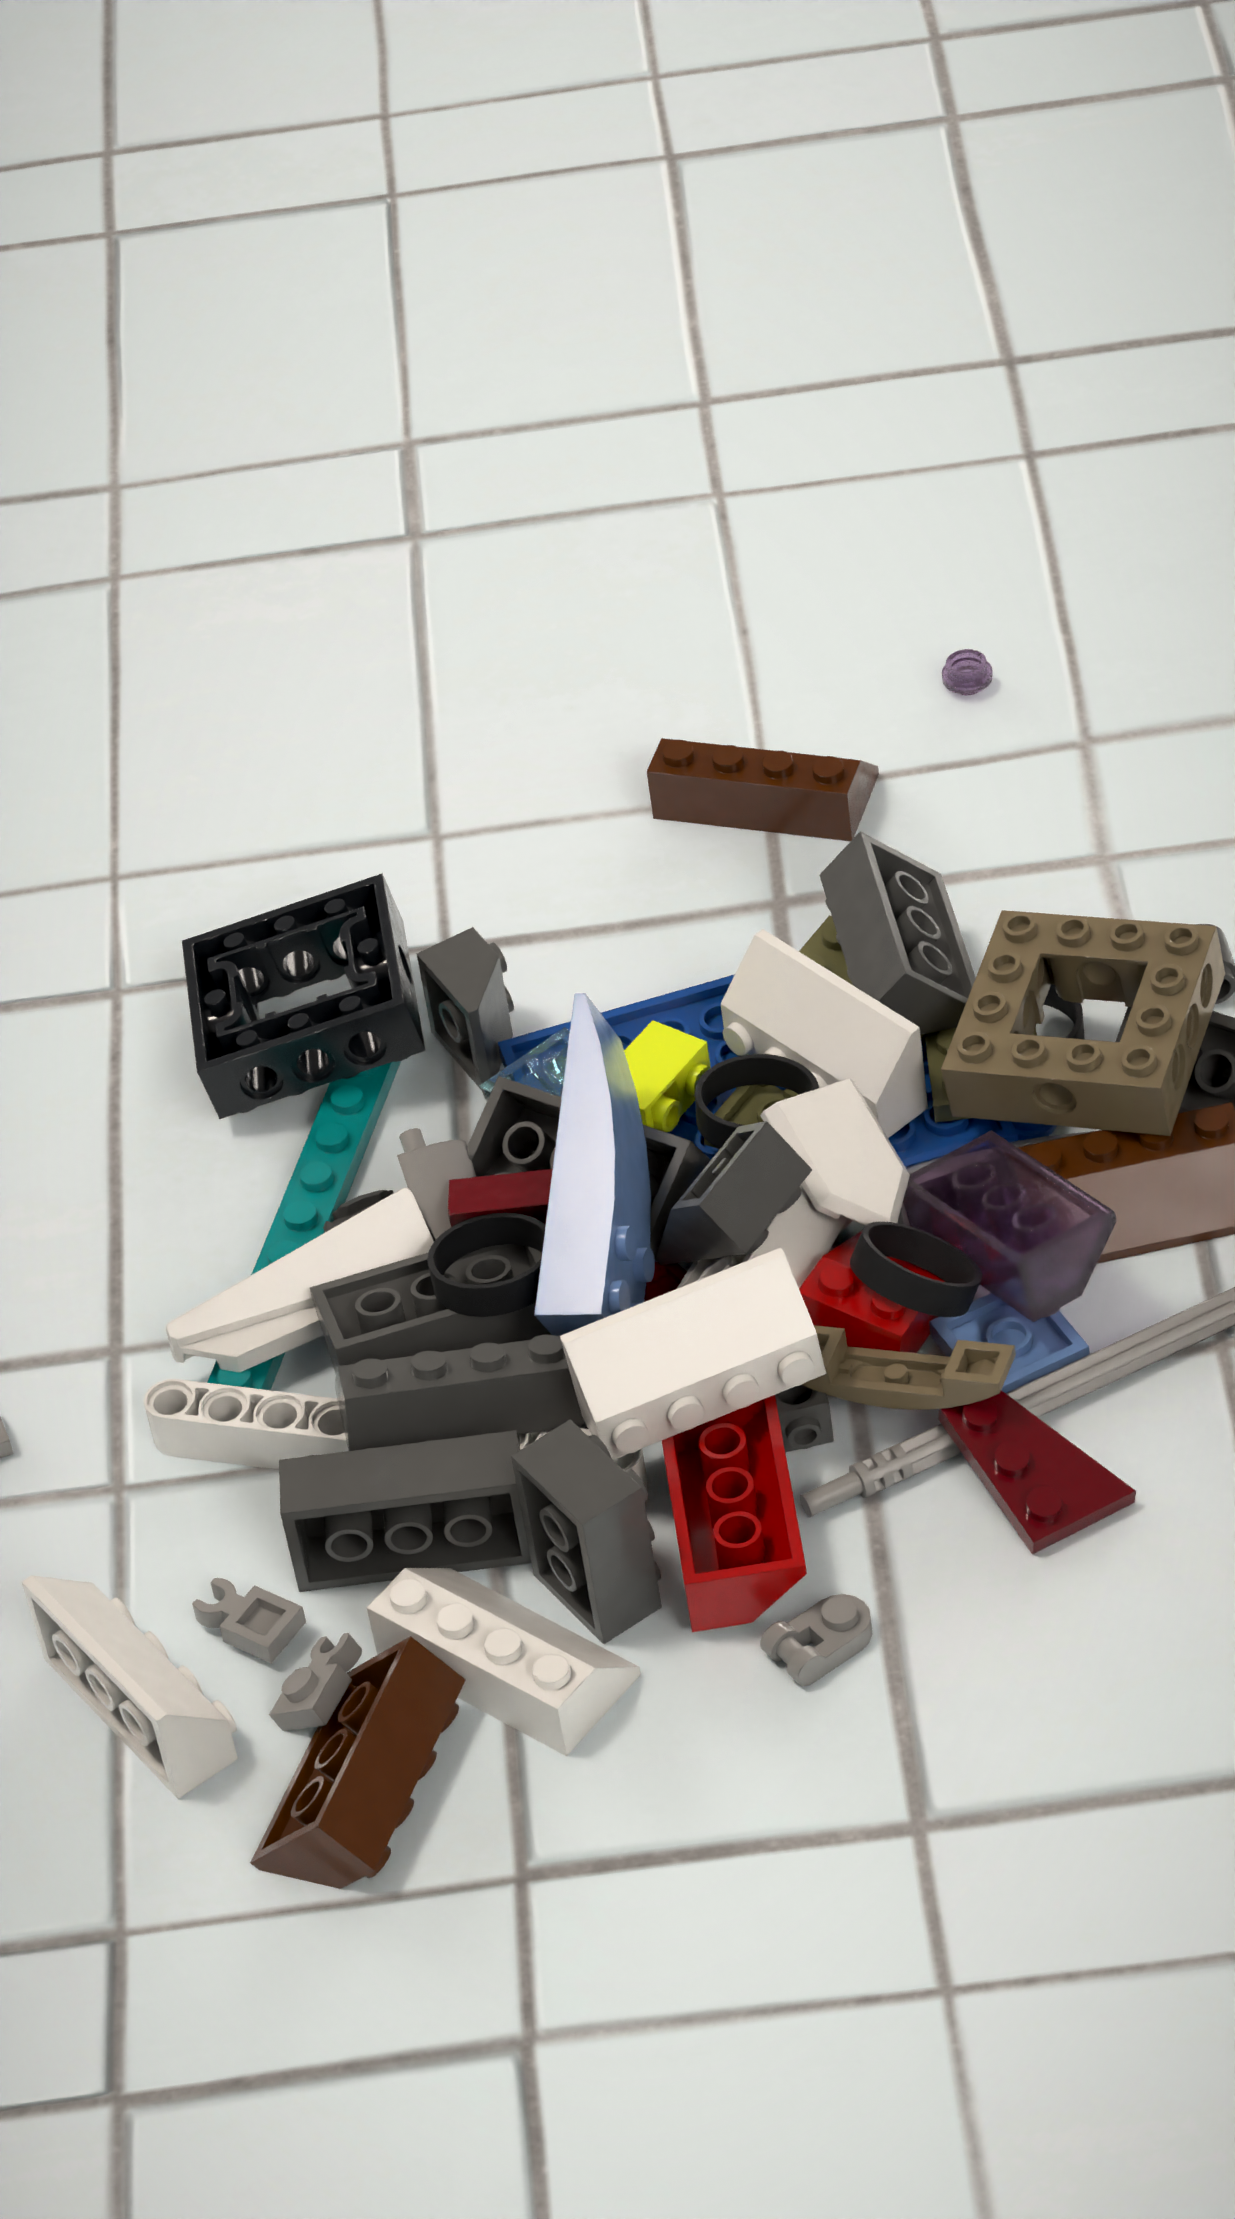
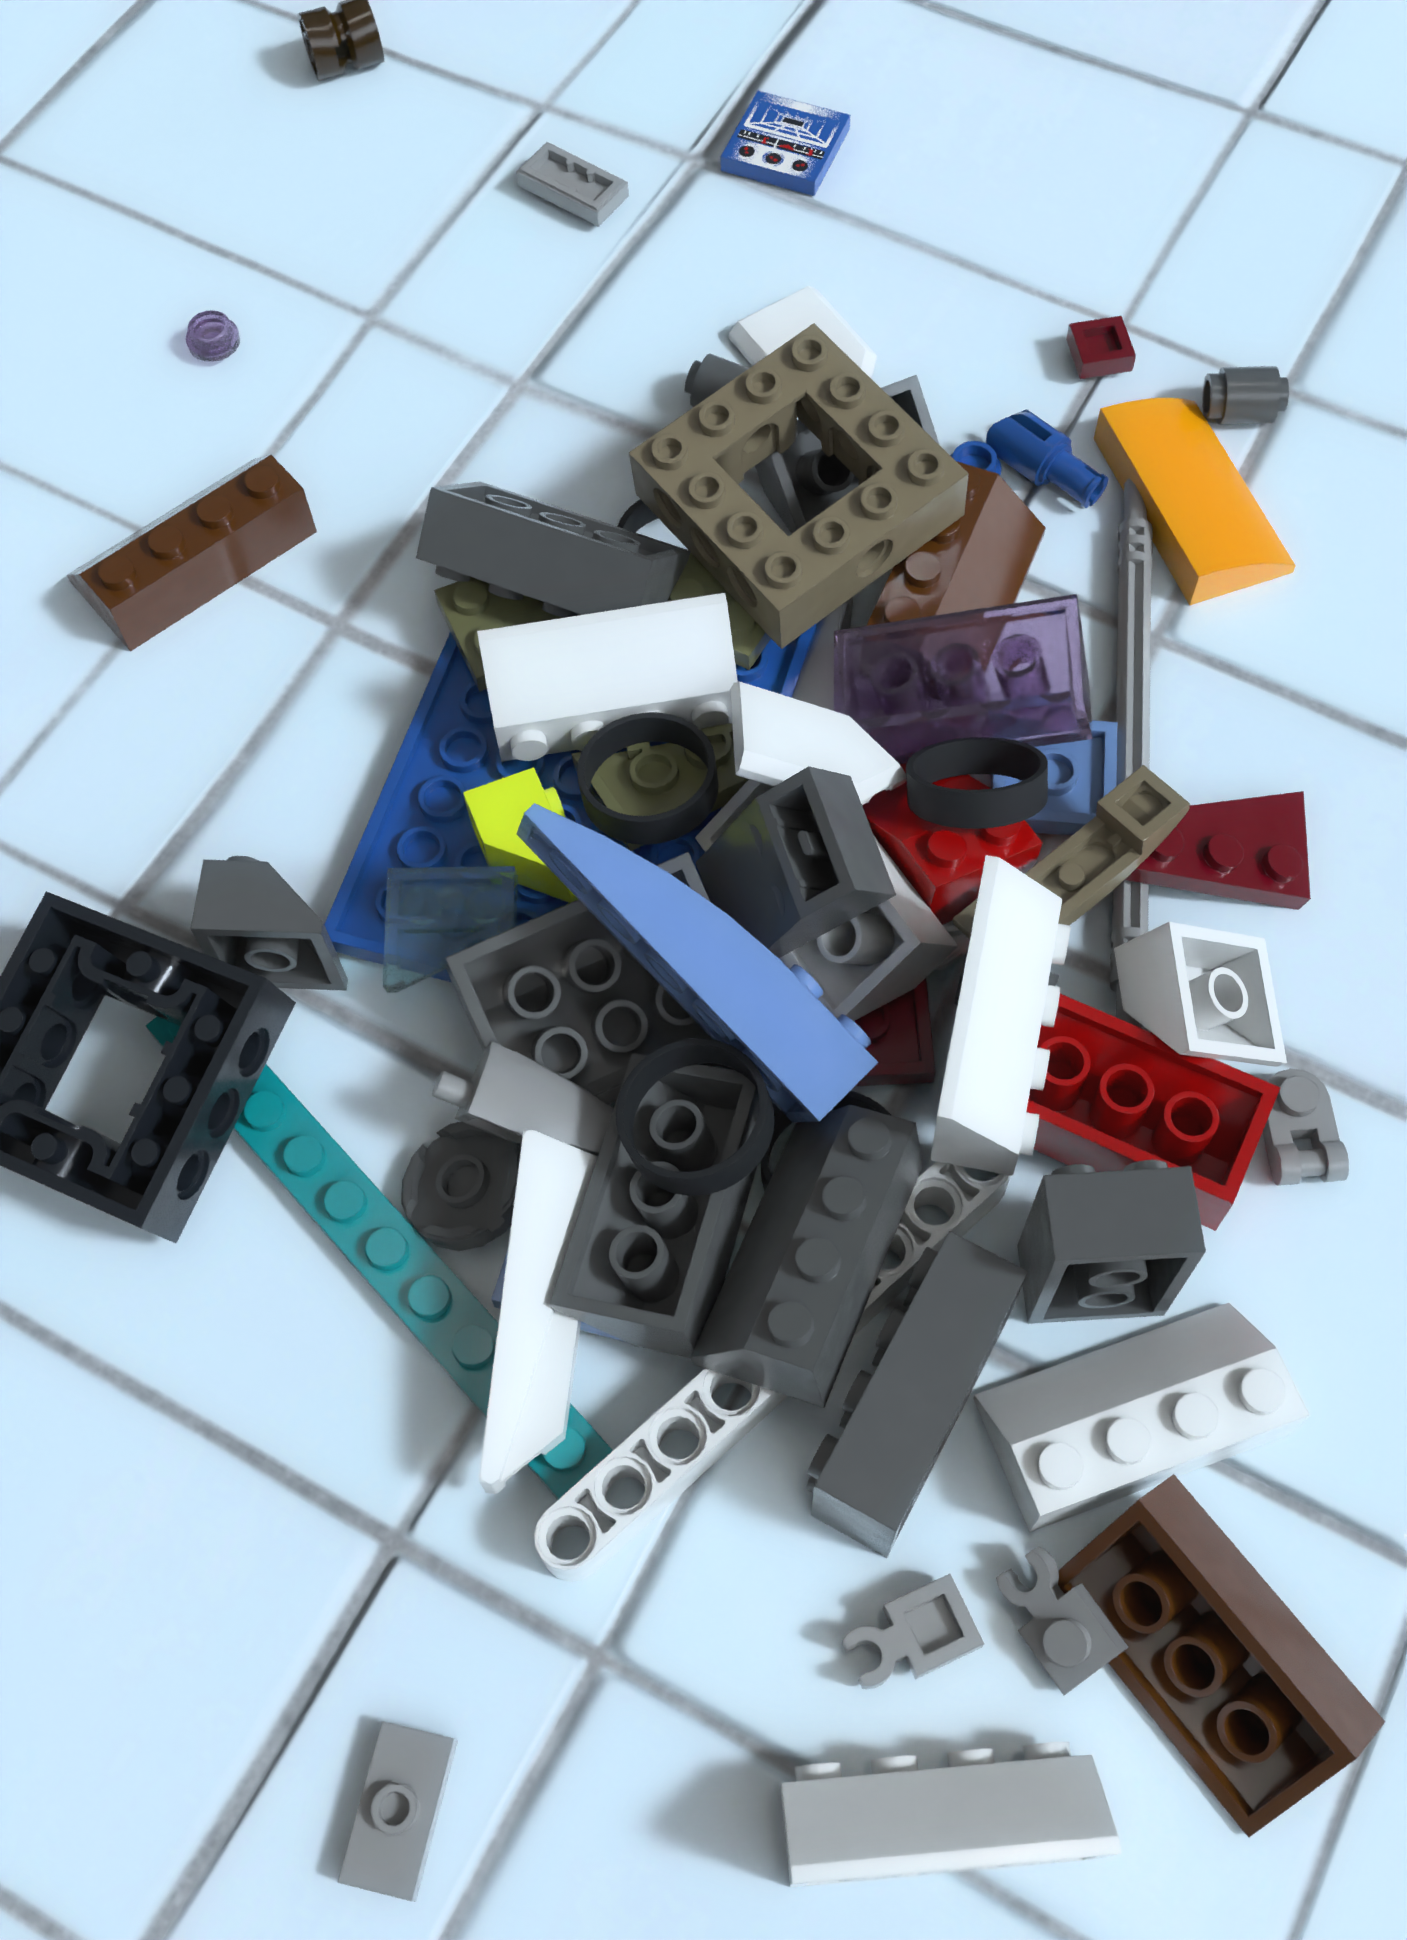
camera: 60 degrees left, 20 degrees up
dark red slope [448,1169,553,1227] -> none
none -> white slope [1114,922,1287,1067]

